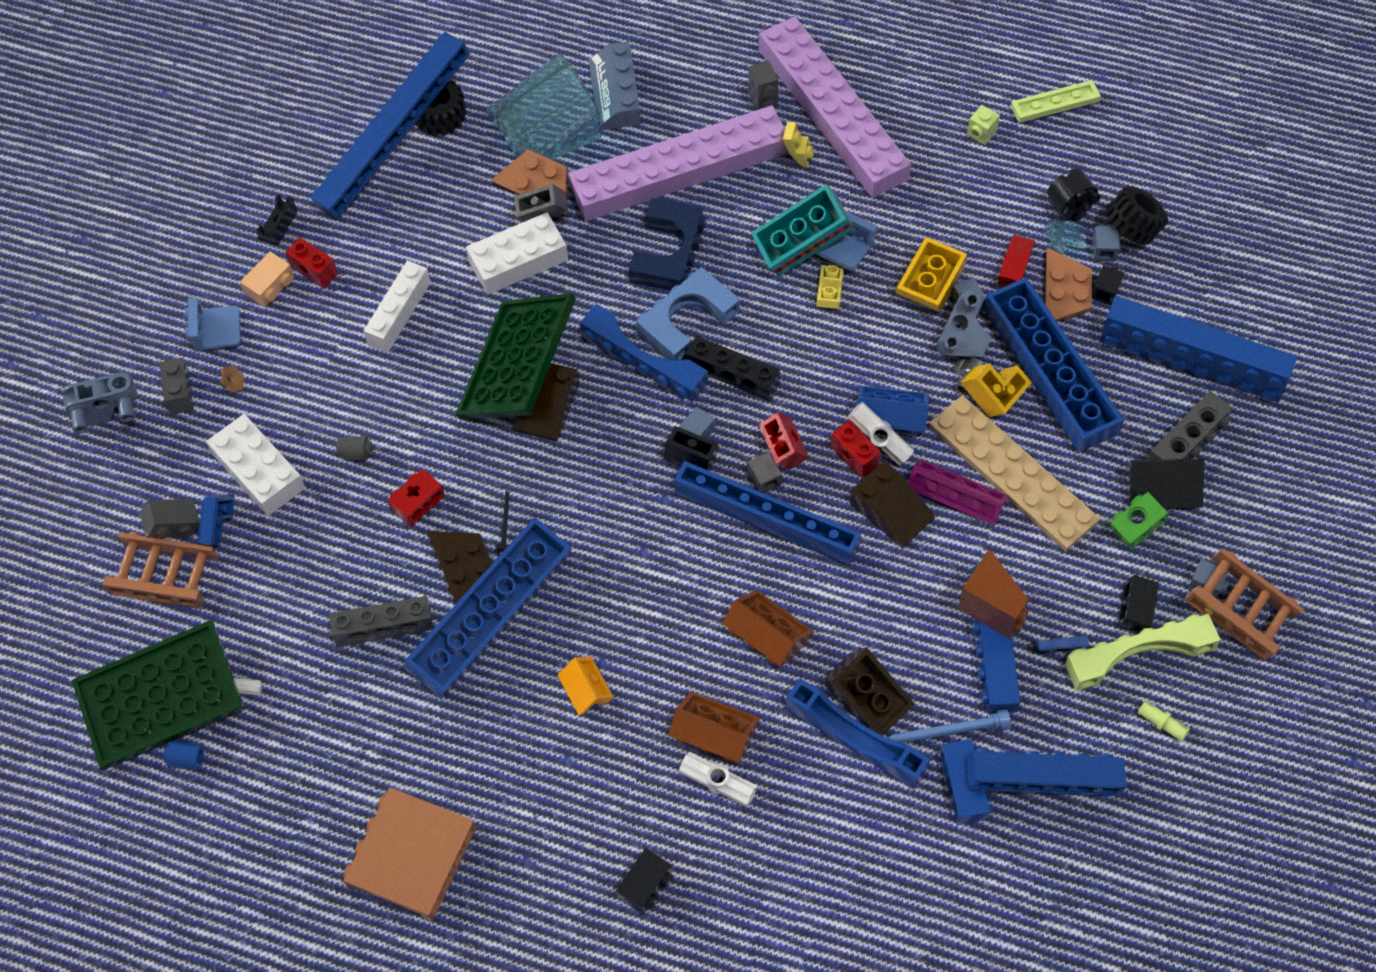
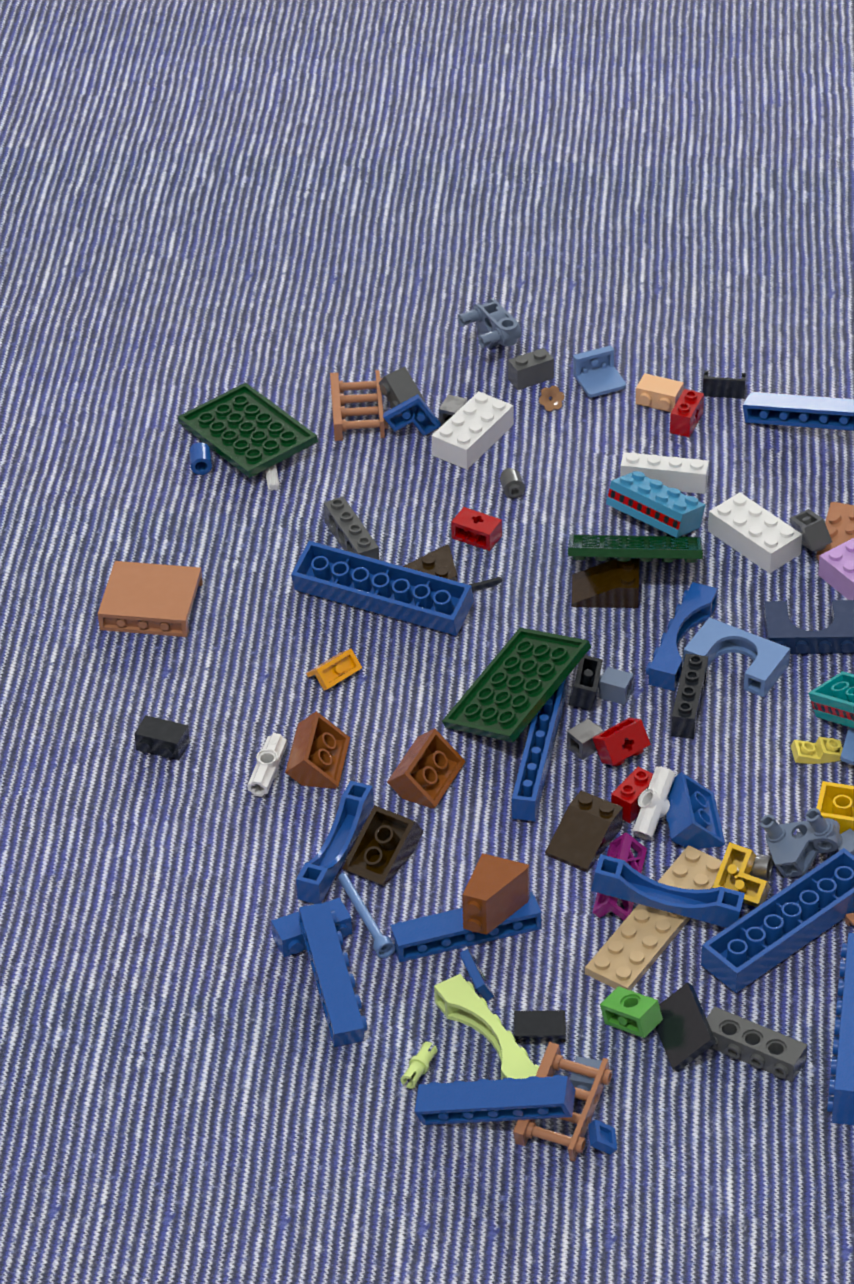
camera: 75 degrees right, 20 degrees down
none -> blue brick [414,1075,576,1125]
none -> flat silver brick [439,394,467,426]
none -> dark green plate [442,627,591,743]
none -> blue plate [588,1119,617,1155]
none -> blue arch [591,854,745,928]
none -> dark azure brick [606,471,706,538]

